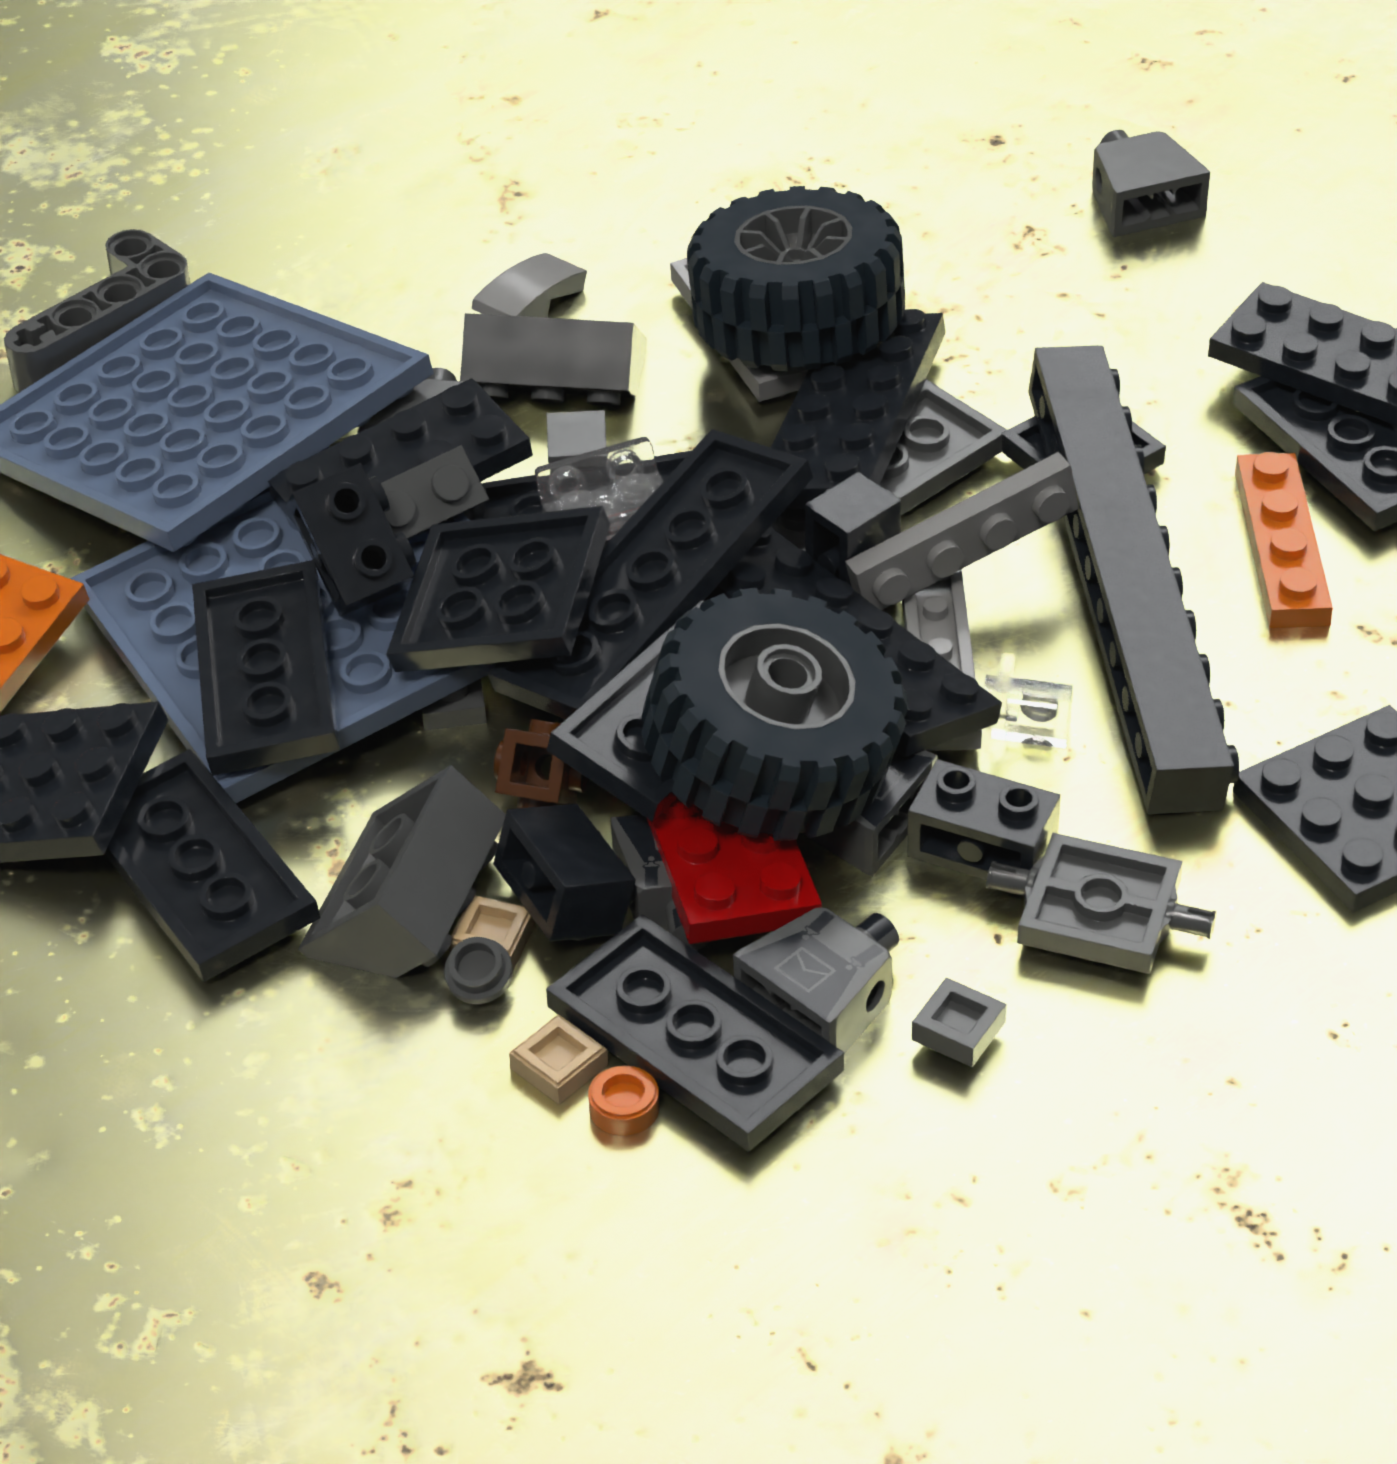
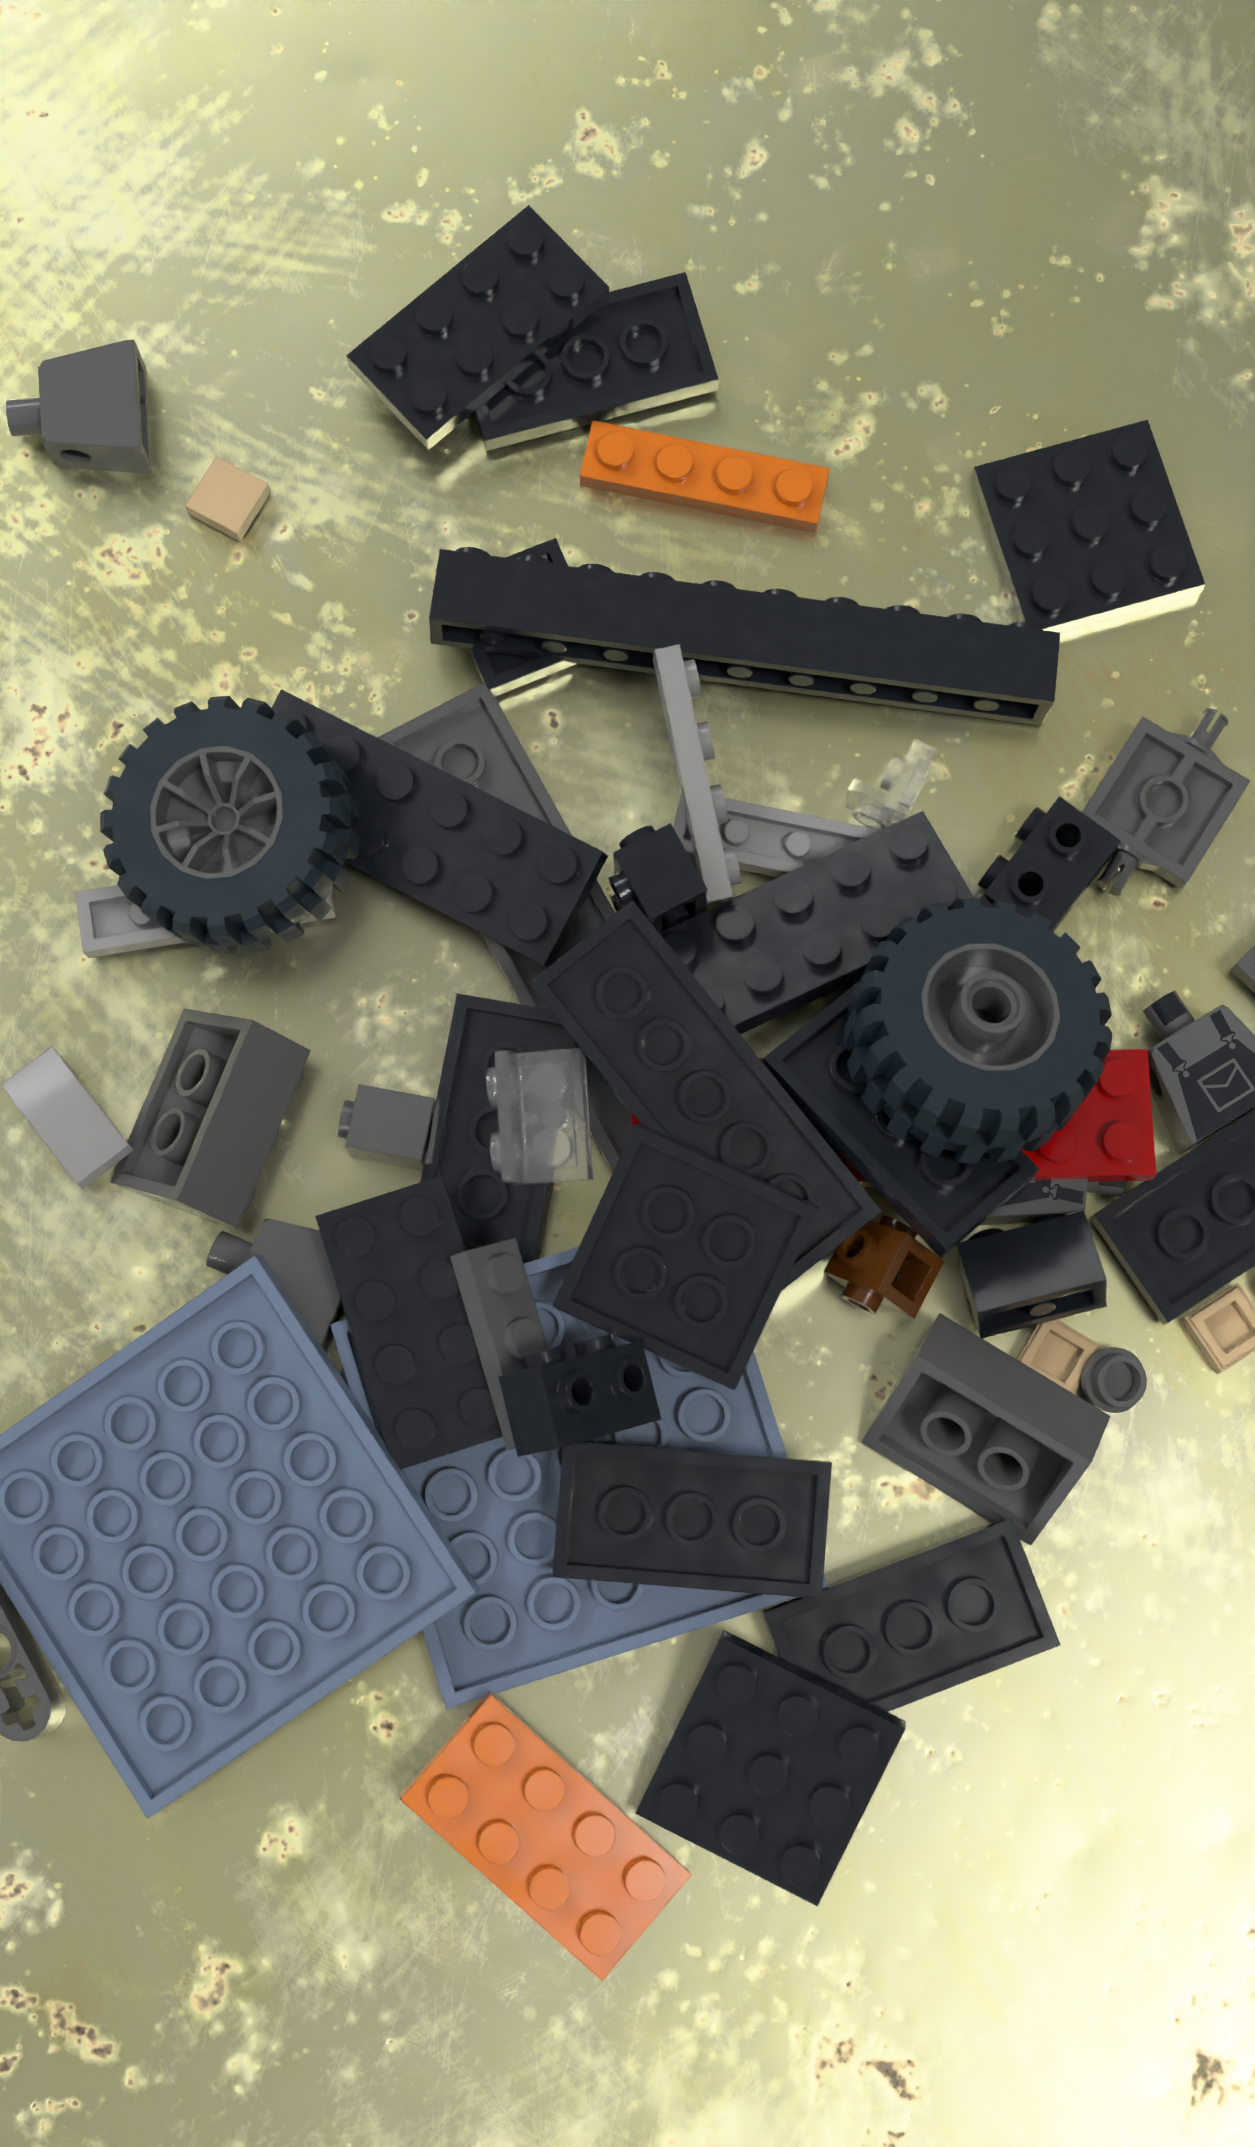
camera: 75 degrees left, 35 degrees up
none -> tan tile [185,456,271,541]

